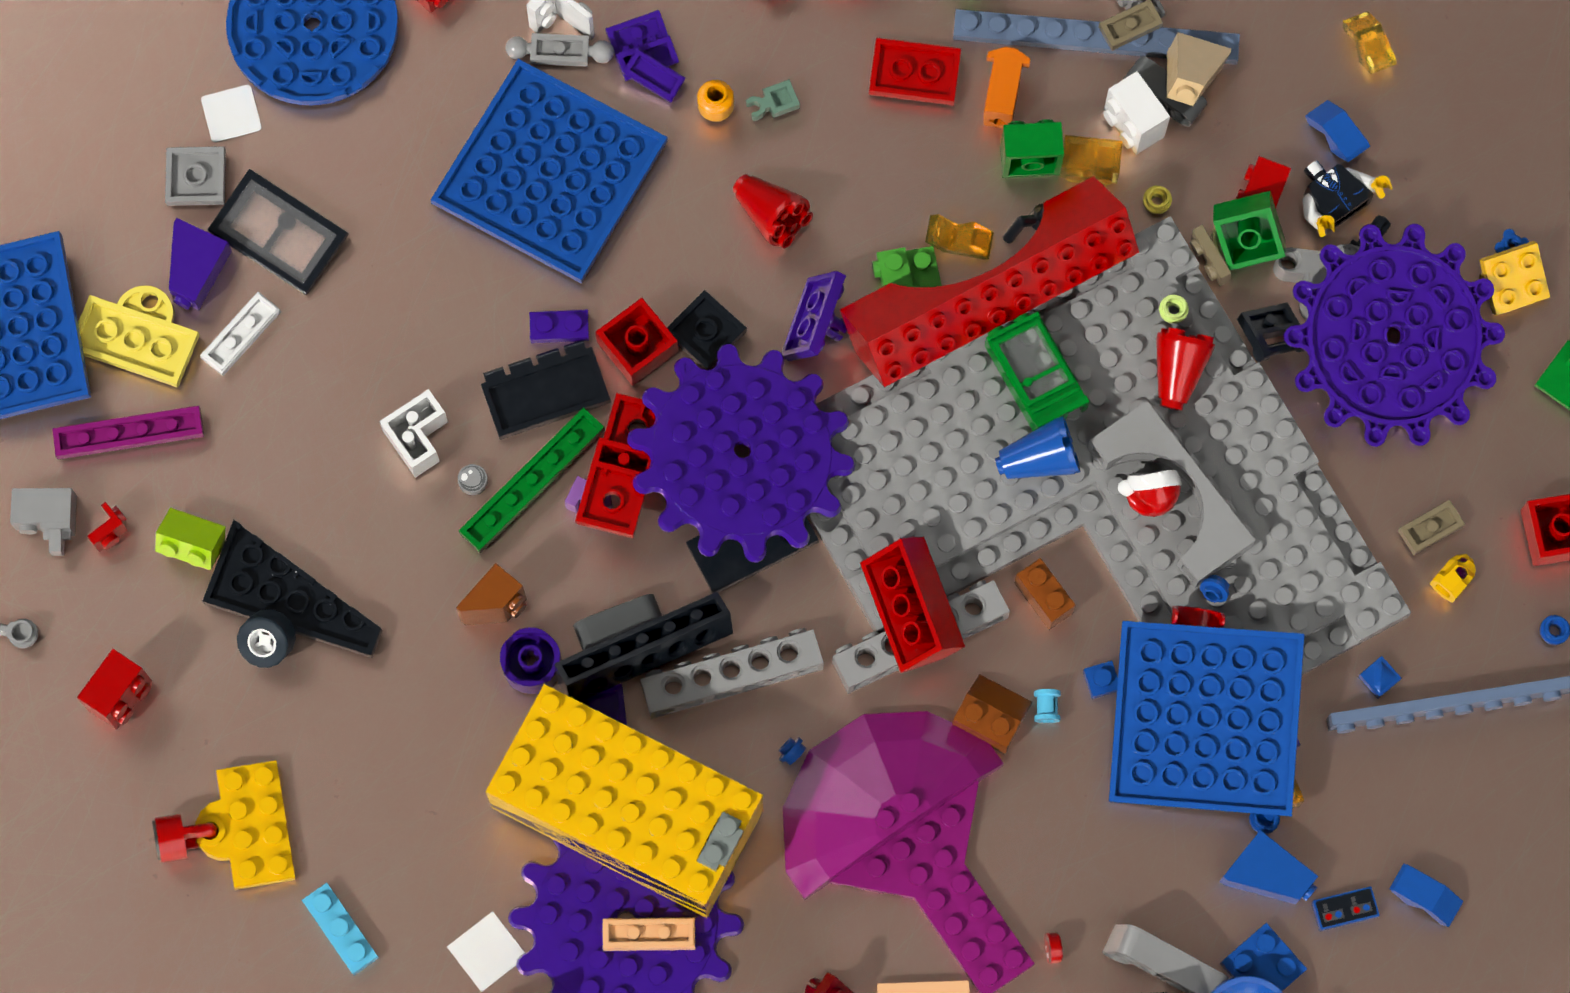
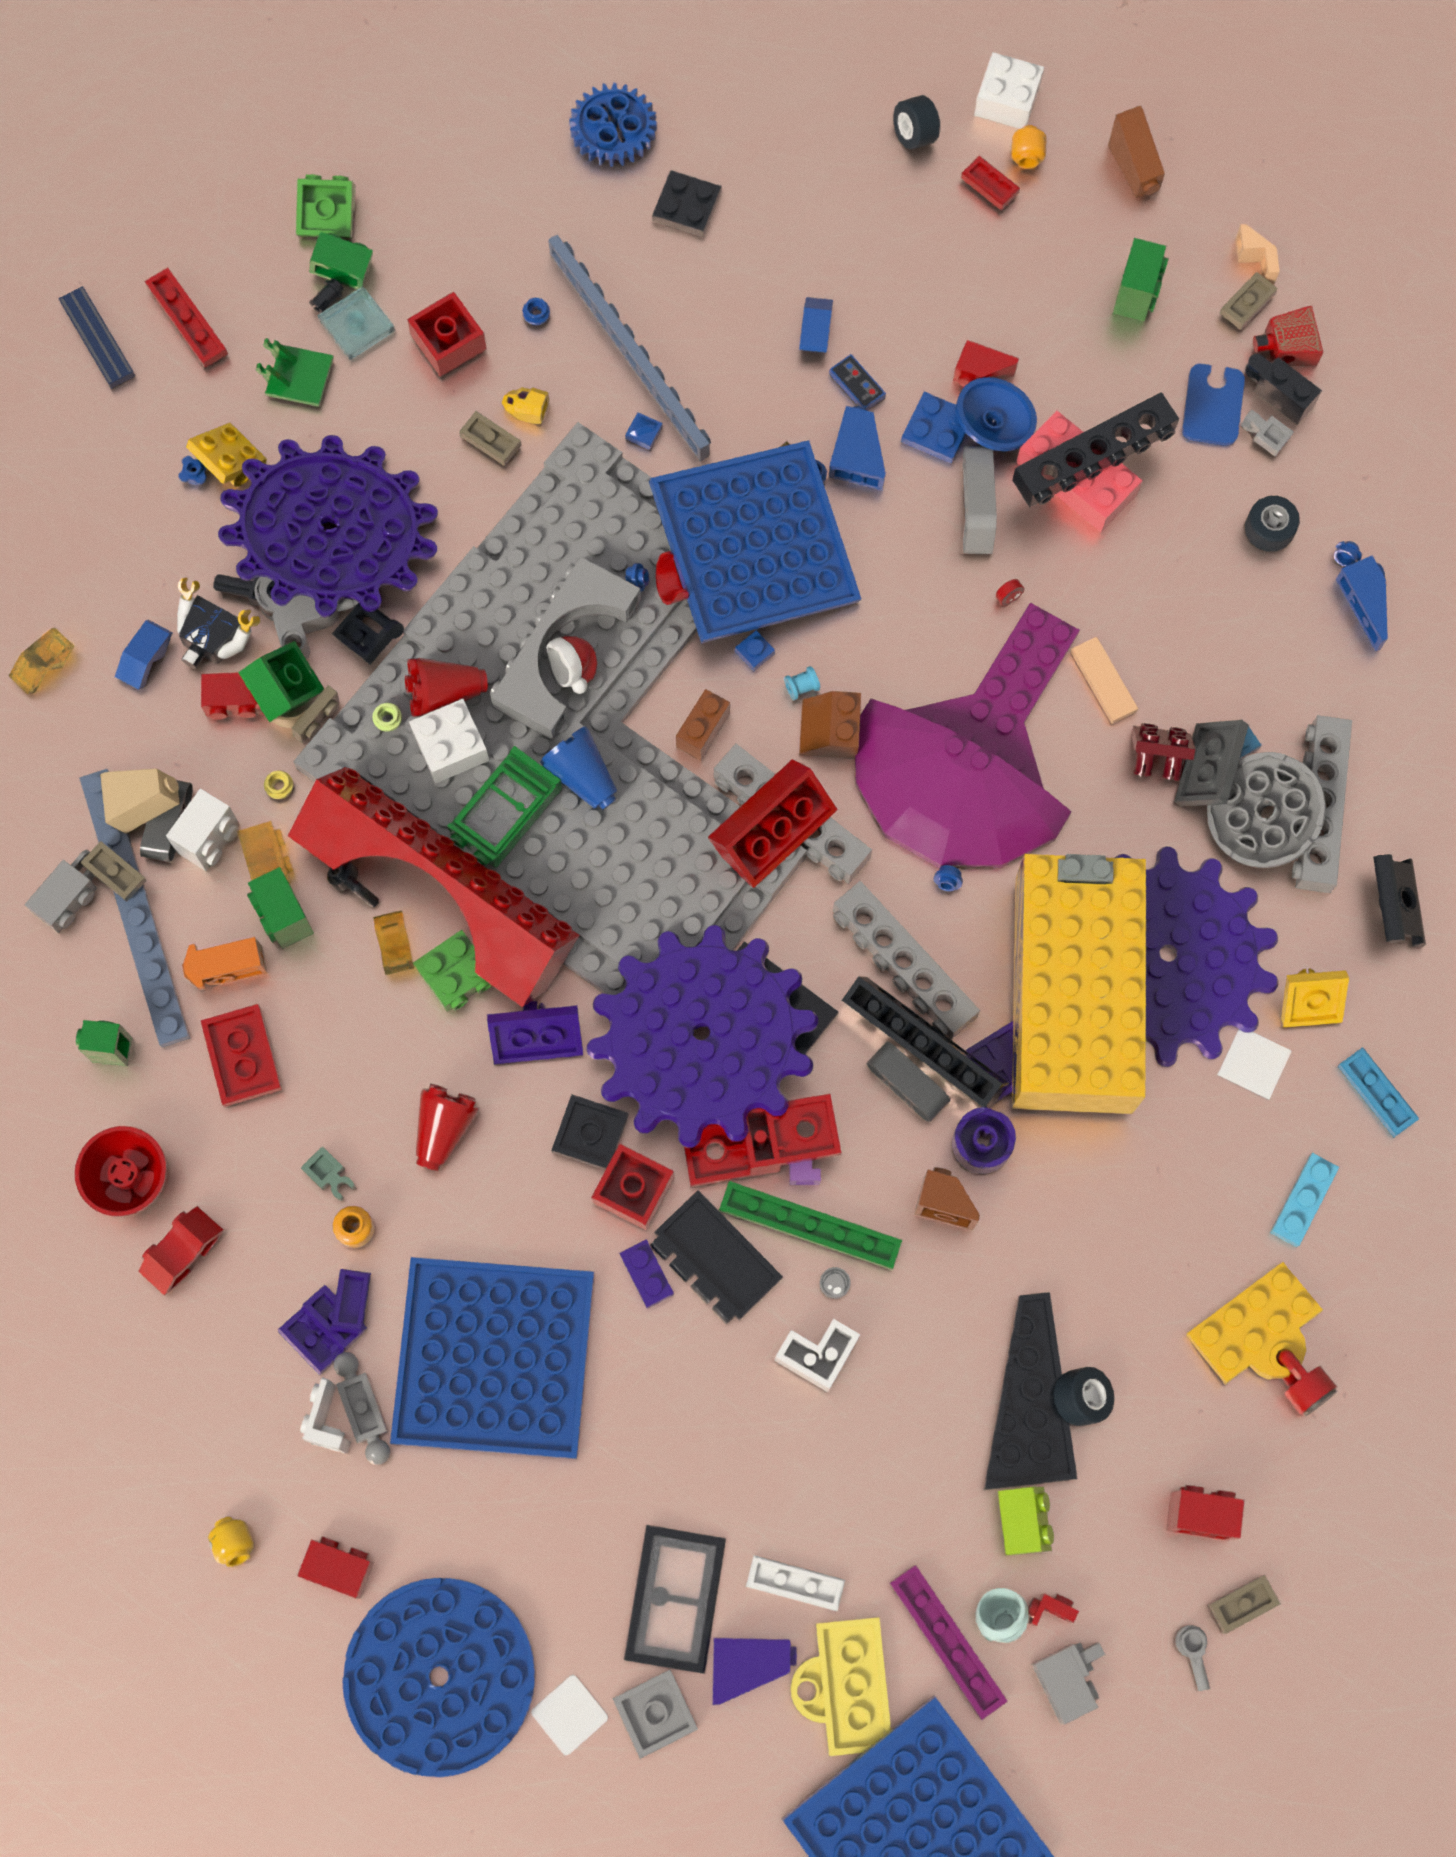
camera: 115 degrees left, 0 degrees up
light nougat tile [603,917,695,951] -> none
none -> white brick [409,699,489,784]
none -> light aqua helmet [975,1588,1028,1643]
none -> dark tan plate [1208,1575,1281,1634]

